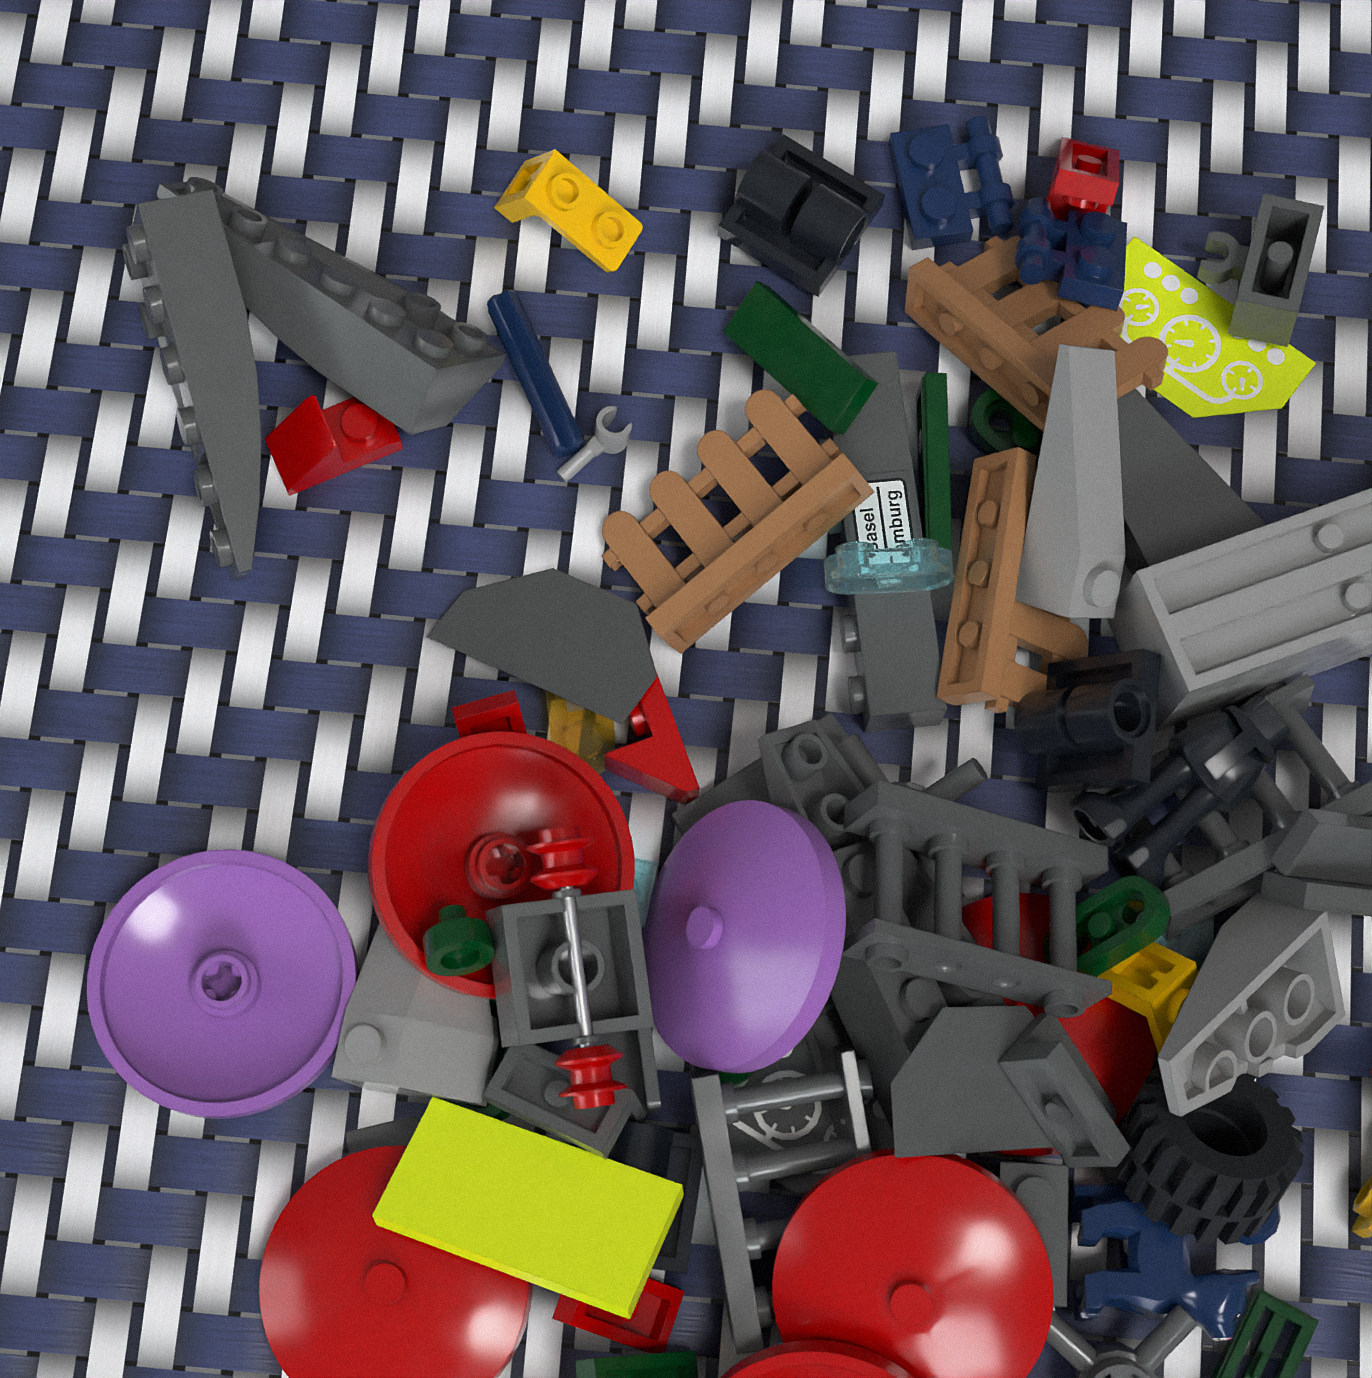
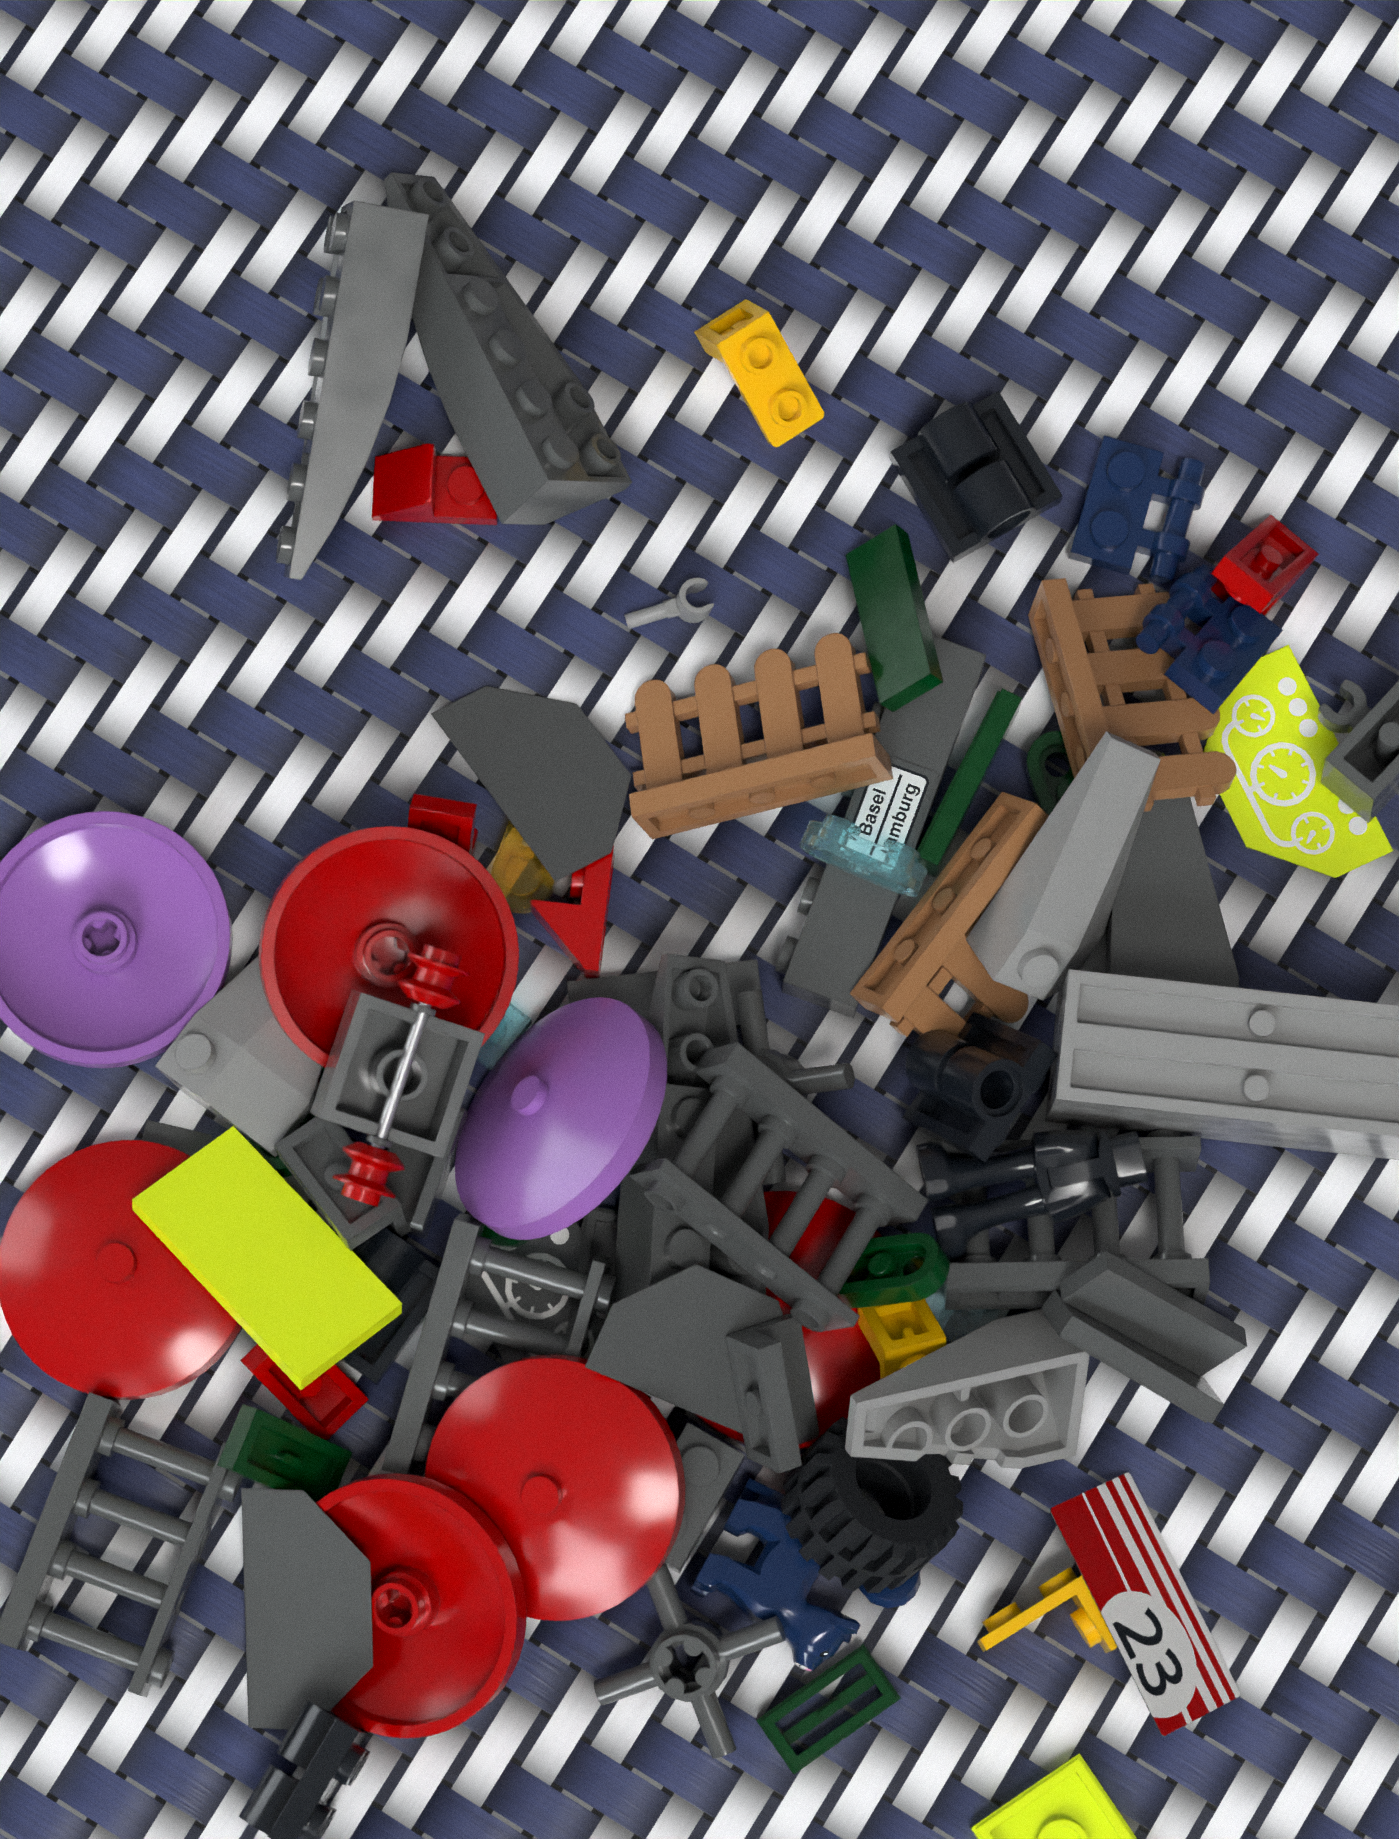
camera: 30 degrees right, 5 degrees up
dark green tile [422,905,495,976] -> none
dark blue axle [487,290,583,458] -> none

